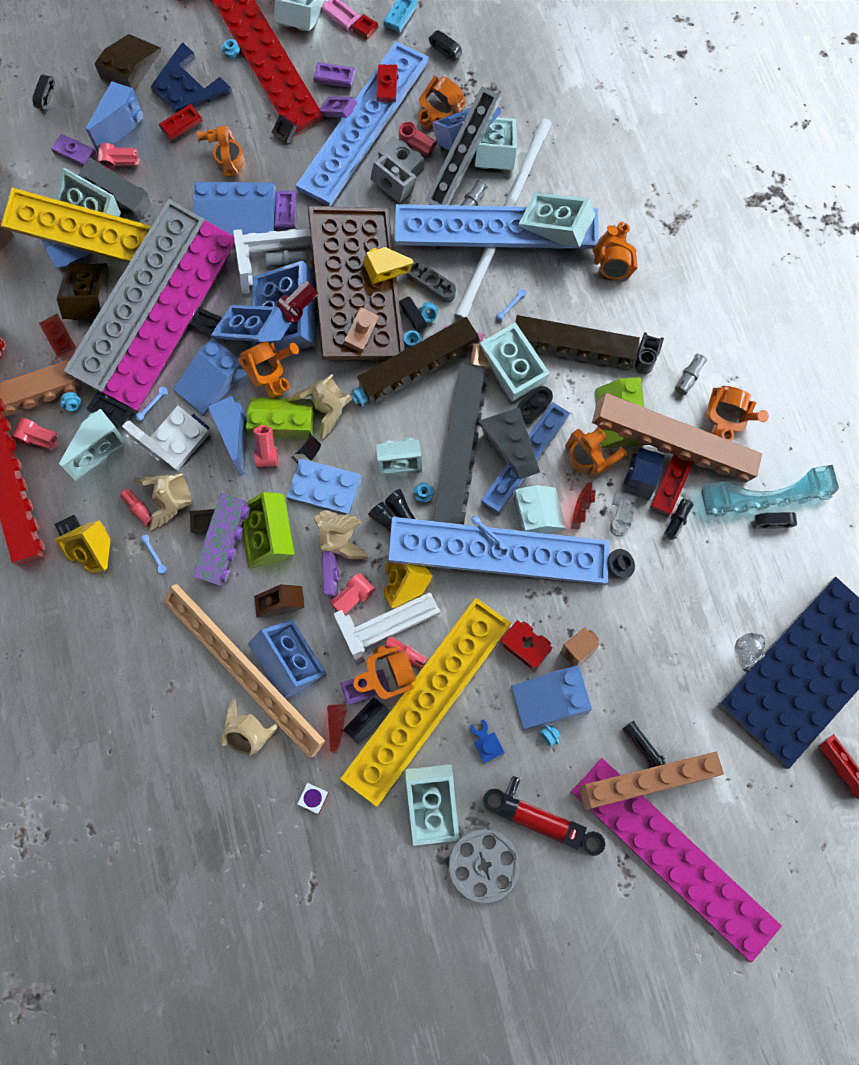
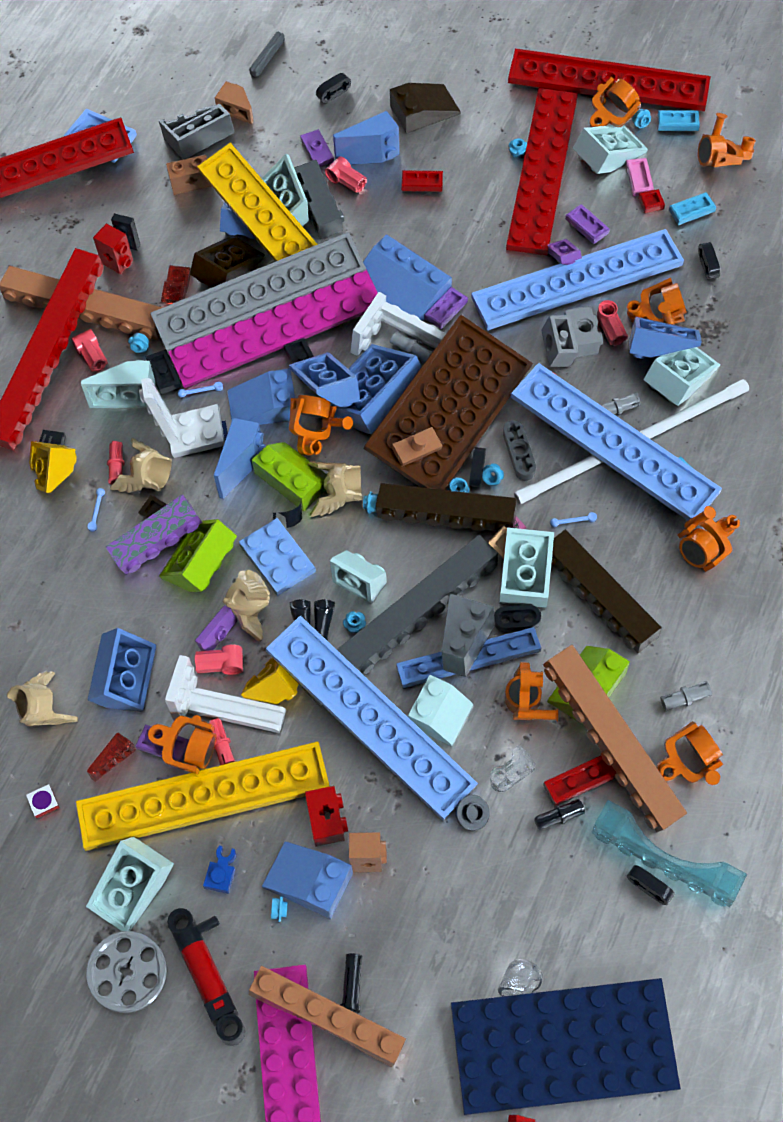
camera: 40 degrees right, 10 degrees down
dark blue wing [151,42,232,113] -> none
light nougat plate [163,584,325,758] -> none
orange piece [197,126,245,176] -> none
coral piece [253,425,278,467] -> none
reddish brown slope [254,584,304,617] -> none
black tile [271,115,297,143] -> none
dark red piece [277,280,319,322] -> none
black plate [343,697,390,744] -> none
yellow slope [363,247,414,284] -> none
red plate [376,64,398,102] -> none
light grey brick [425,86,502,205] -> none
light blue hinge [471,516,508,550] -> none
light aqua slope [519,192,595,247] -> none
clear red slope [570,482,596,529] -> none
dark blue brick [623,447,665,501] -> none
black piece [635,332,664,374] -> none

